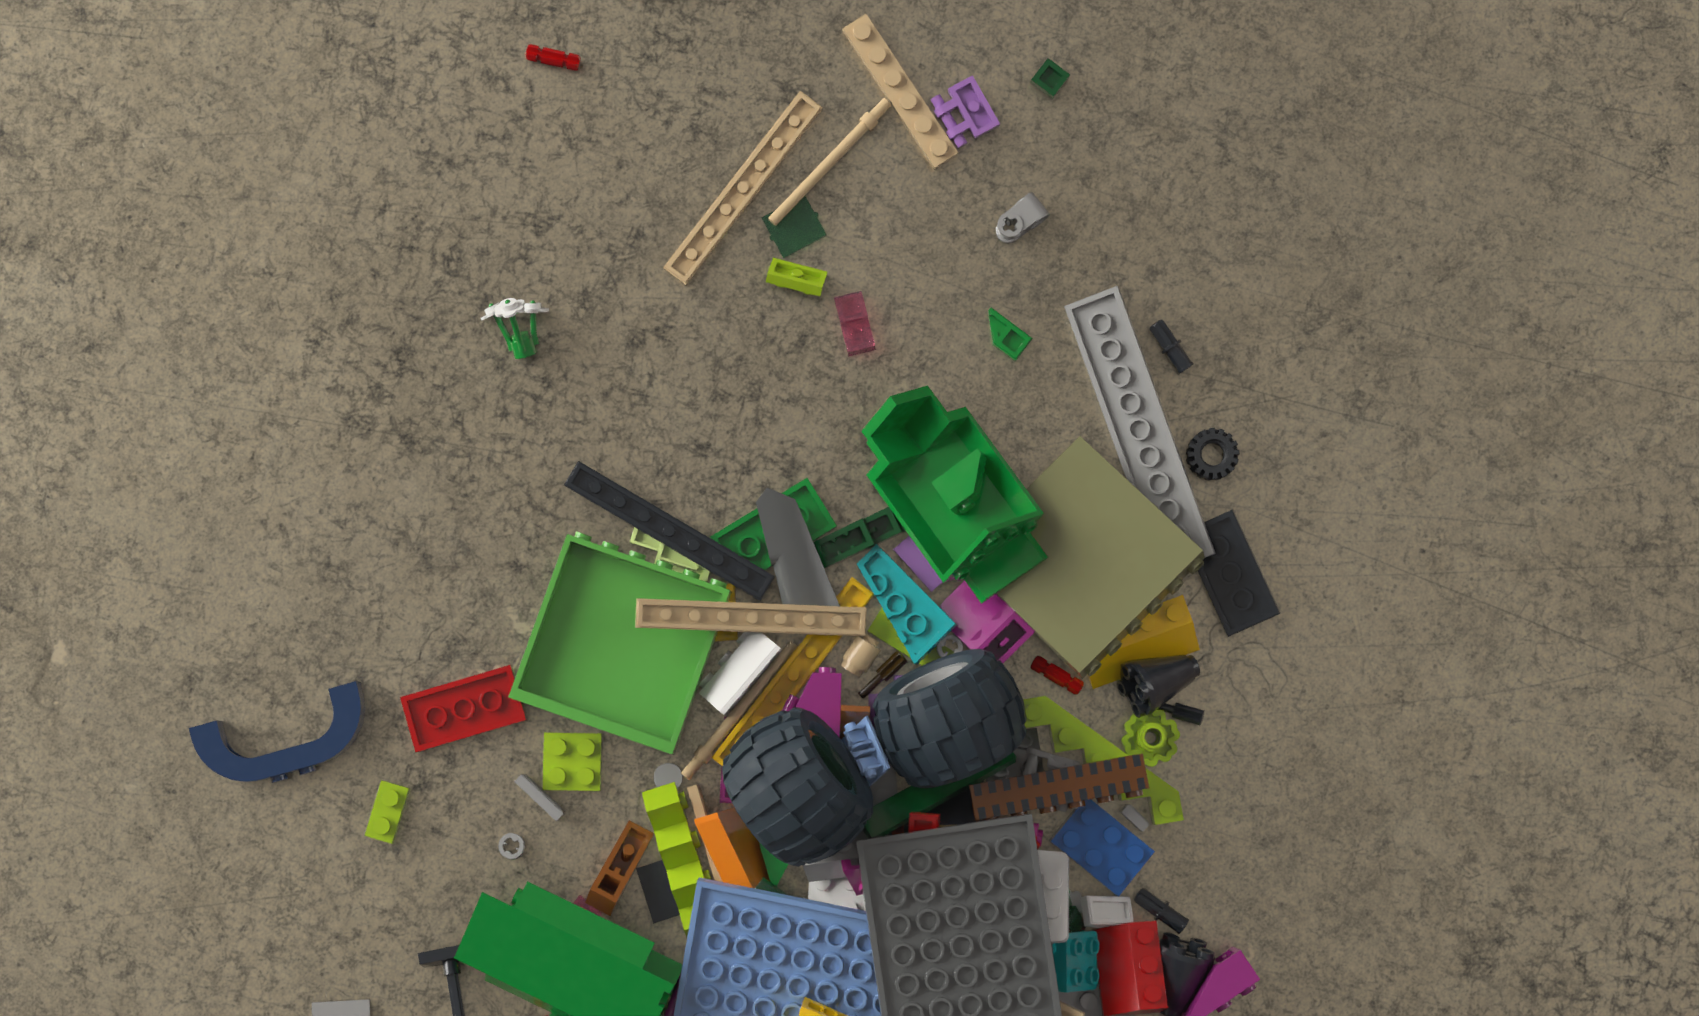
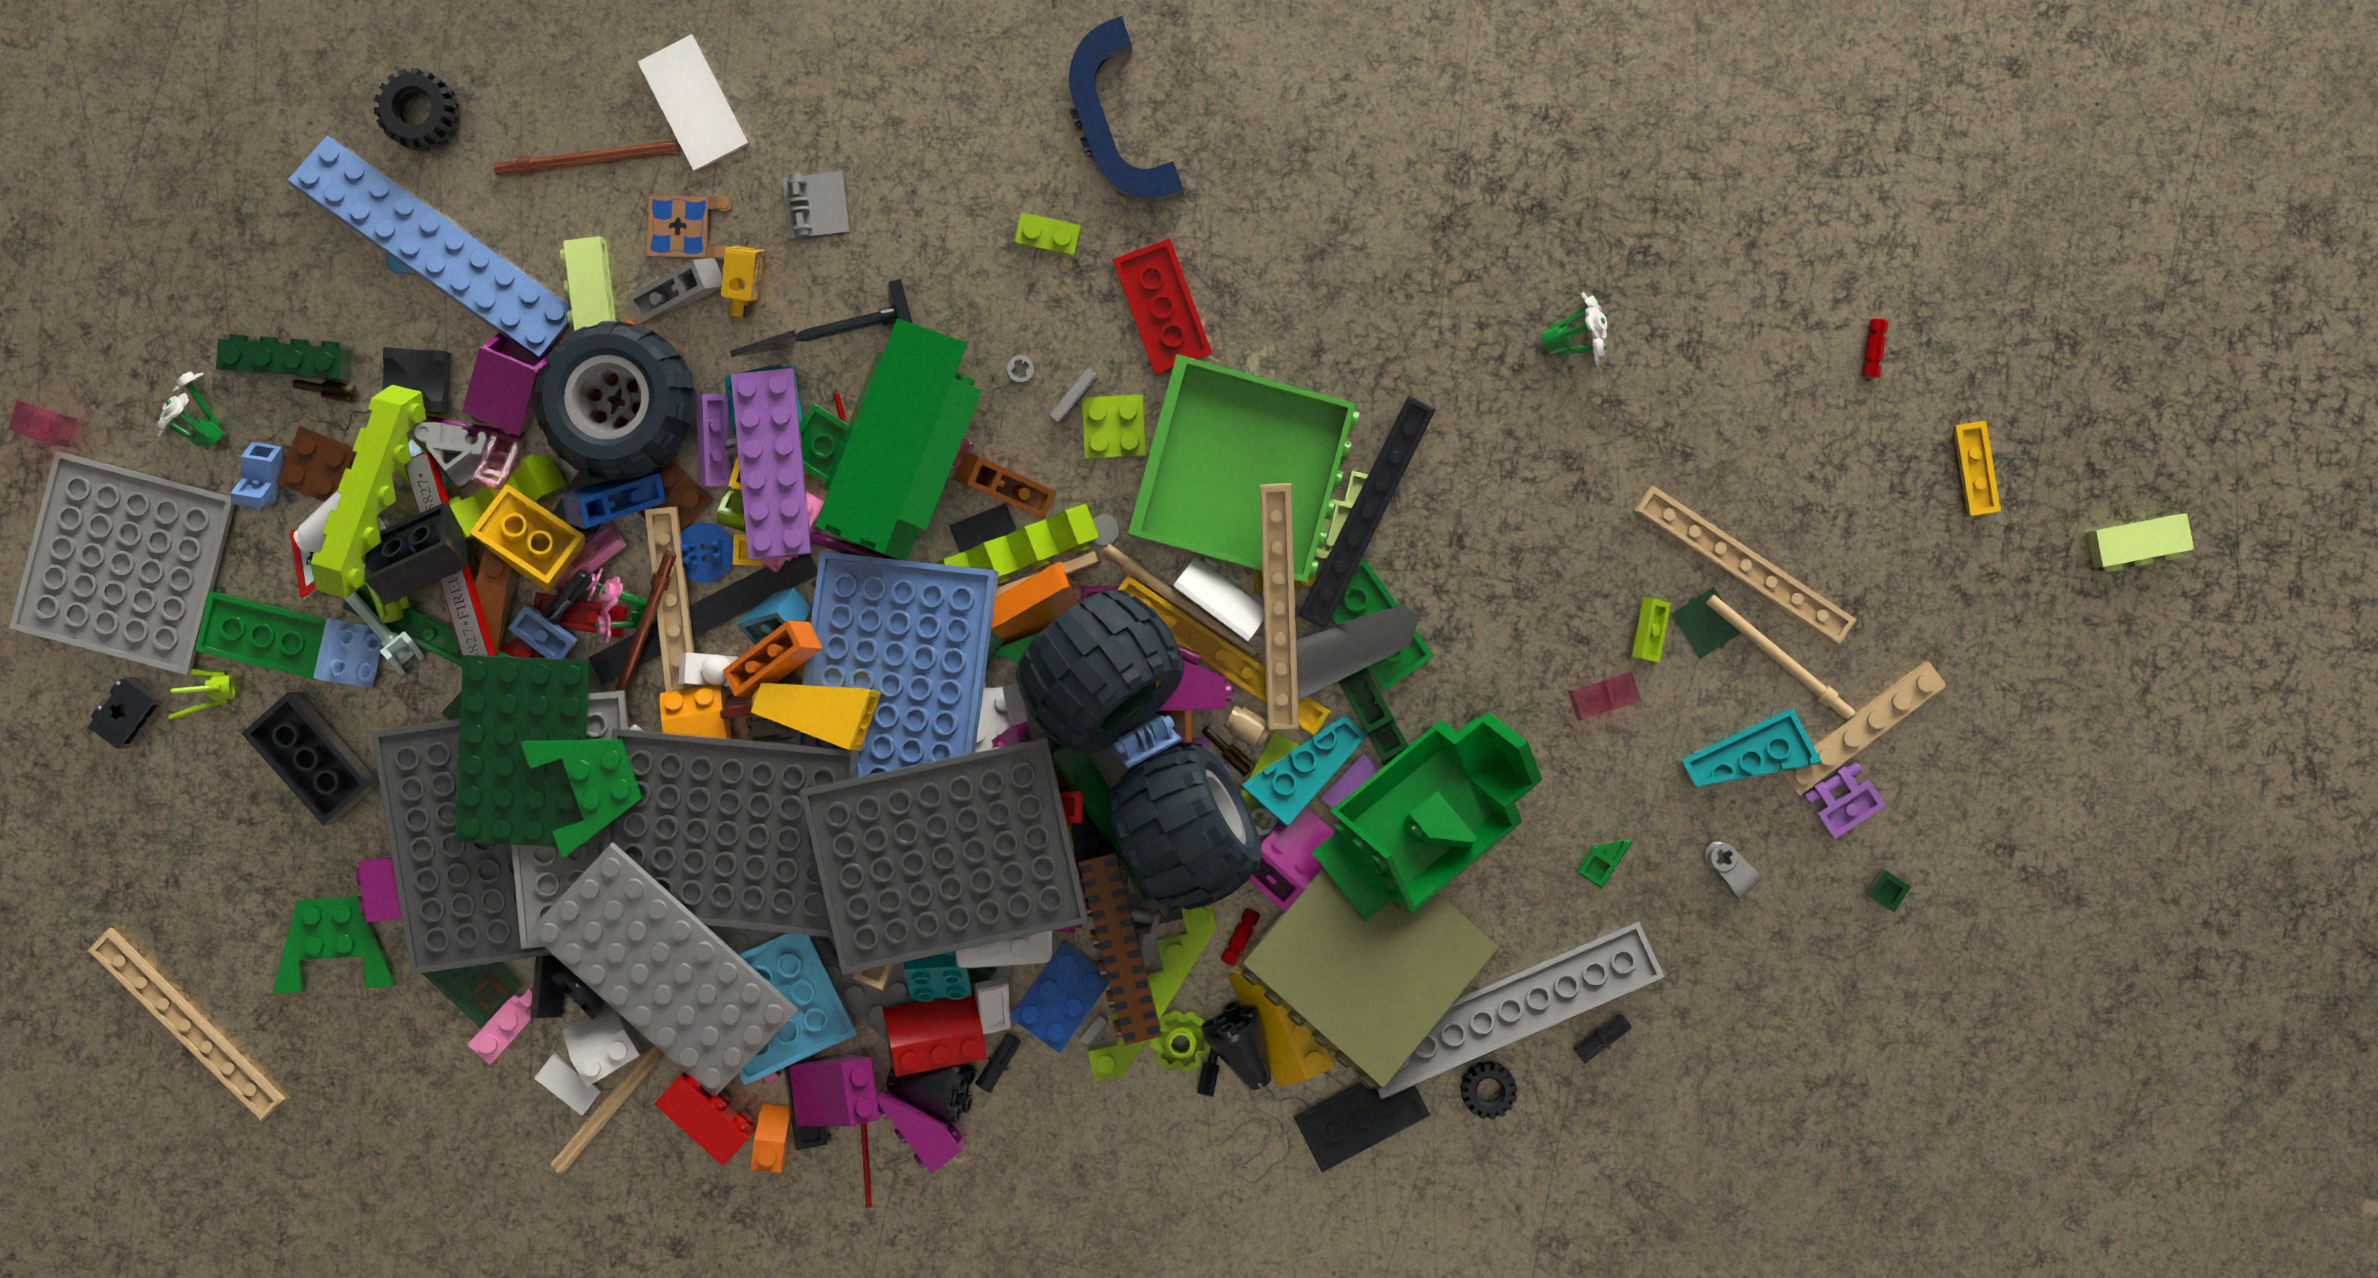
camera: 80 degrees right, 5 degrees up
none -> teal wing [1681,708,1822,789]

